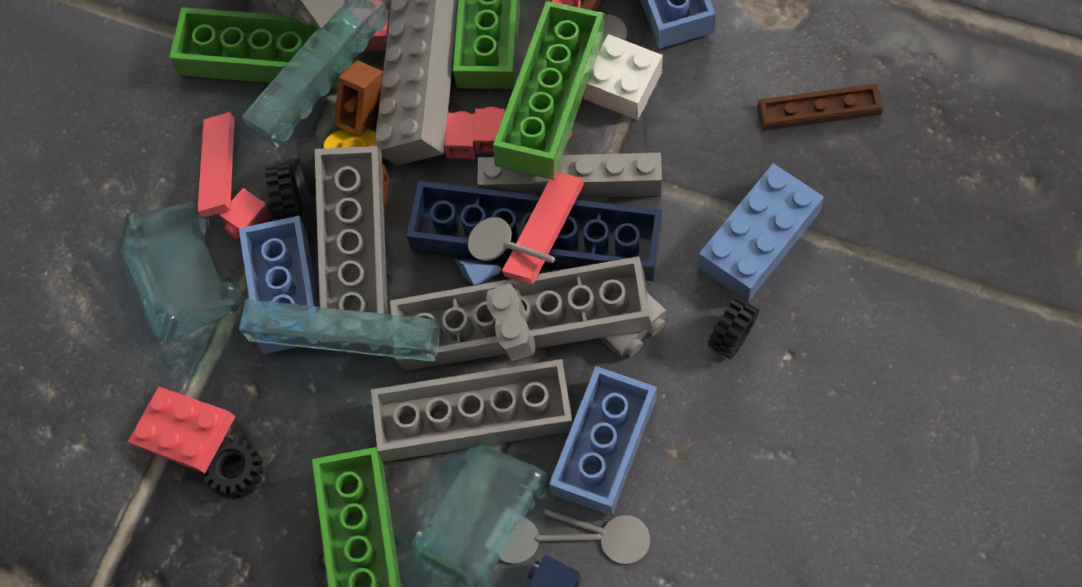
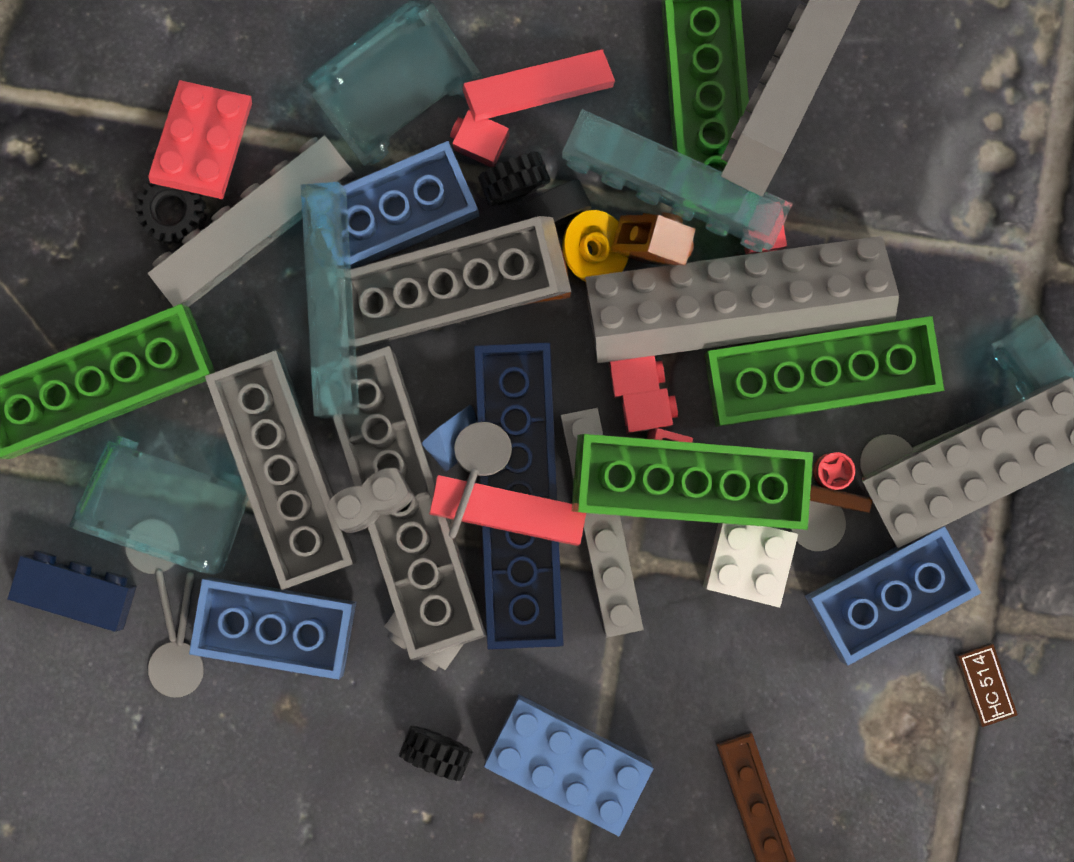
camera: 70 degrees right, 20 degrees up
none -> light grey brick [147,135,356,307]

